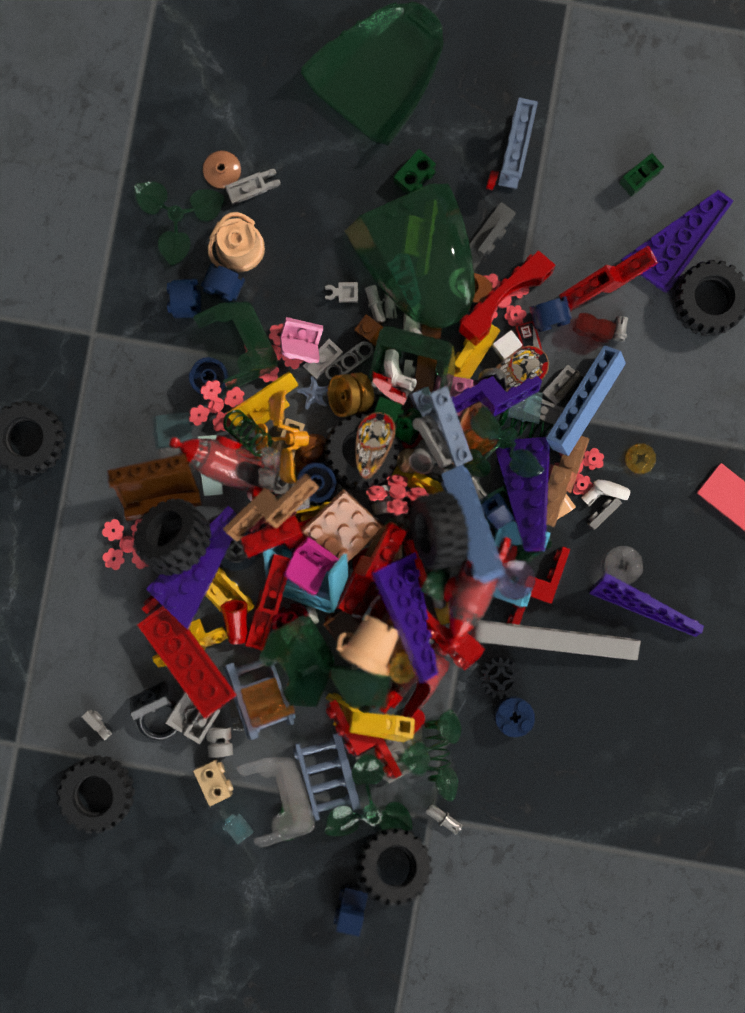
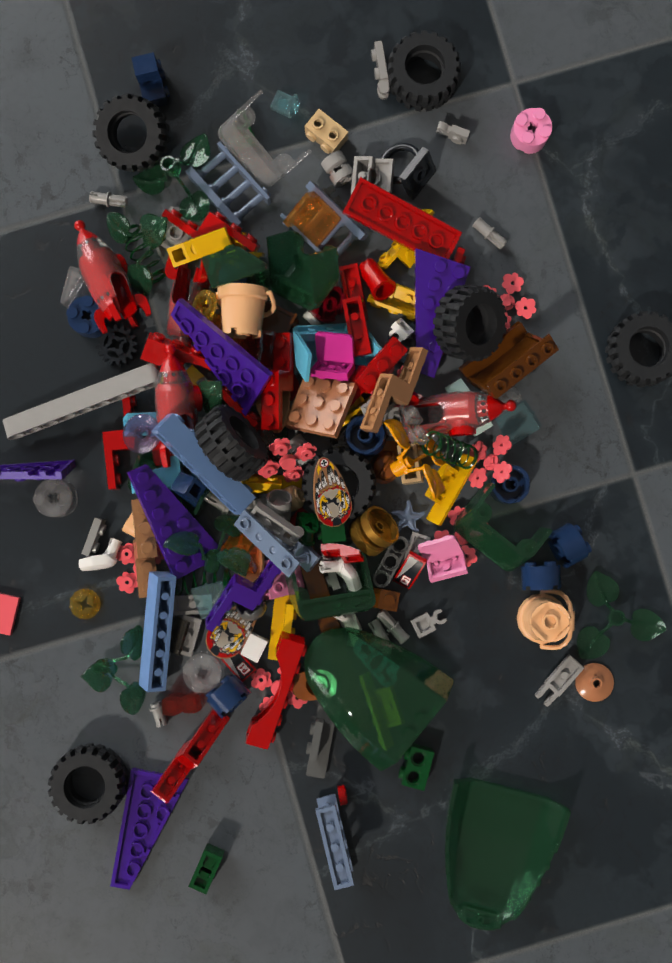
camera: 155 degrees right, 0 degrees up
none -> clear slope [60,266,88,308]
none -> piece [74,220,151,334]
none -> clear green plant [81,625,146,715]
none -> clear brick [183,651,224,693]
none -> light grey hinge [371,41,390,100]
none -> white tile [389,318,415,342]
none -> slope [393,551,427,589]
none -> light grey axle [472,217,507,249]
none -> bright pink brick [510,108,552,154]

